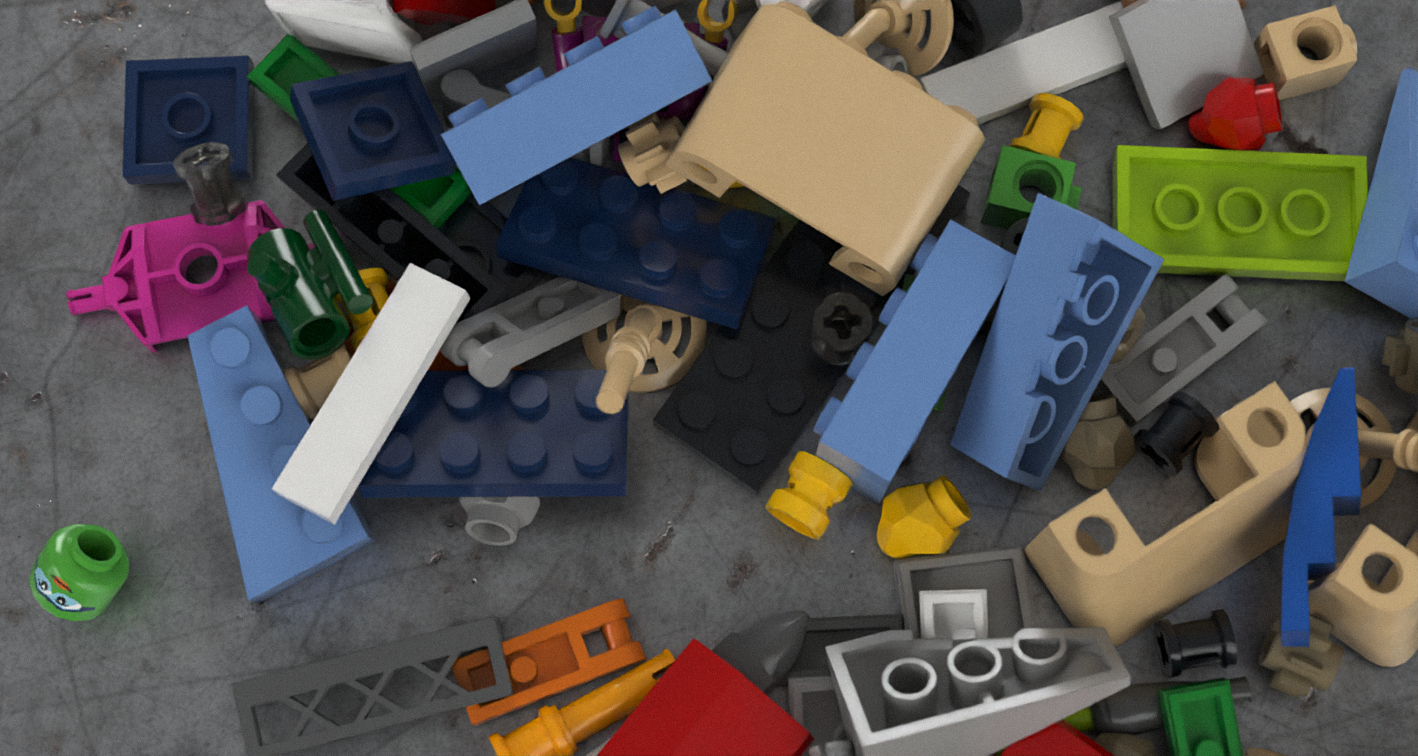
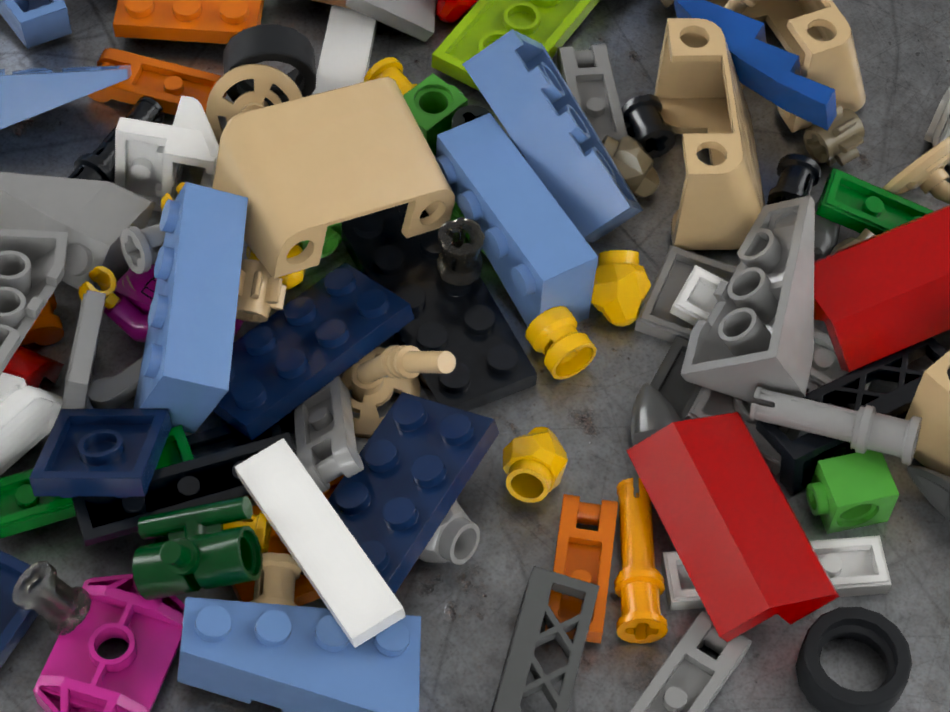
camera: 65 degrees left, 20 degrees down
none -> yellow rock [503,427,568,503]

